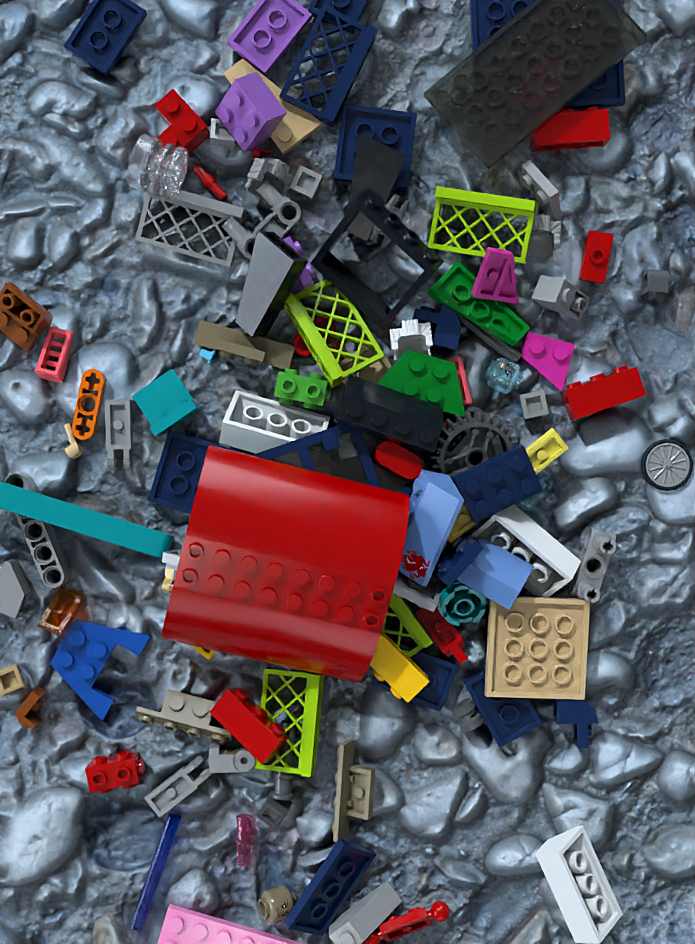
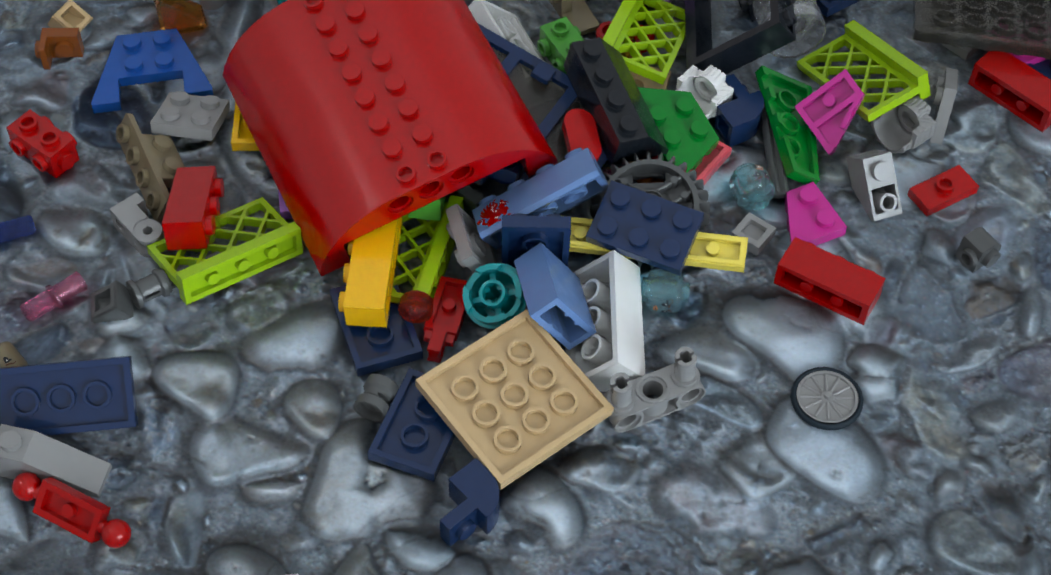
camera: 50 degrees right, 35 degrees down
light grey hinge [144,756,212,818] -> none
dark tan bracket [332,739,376,843] -> none
none -> light grey plate [150,91,230,141]
none -> clear red tile [398,290,434,323]

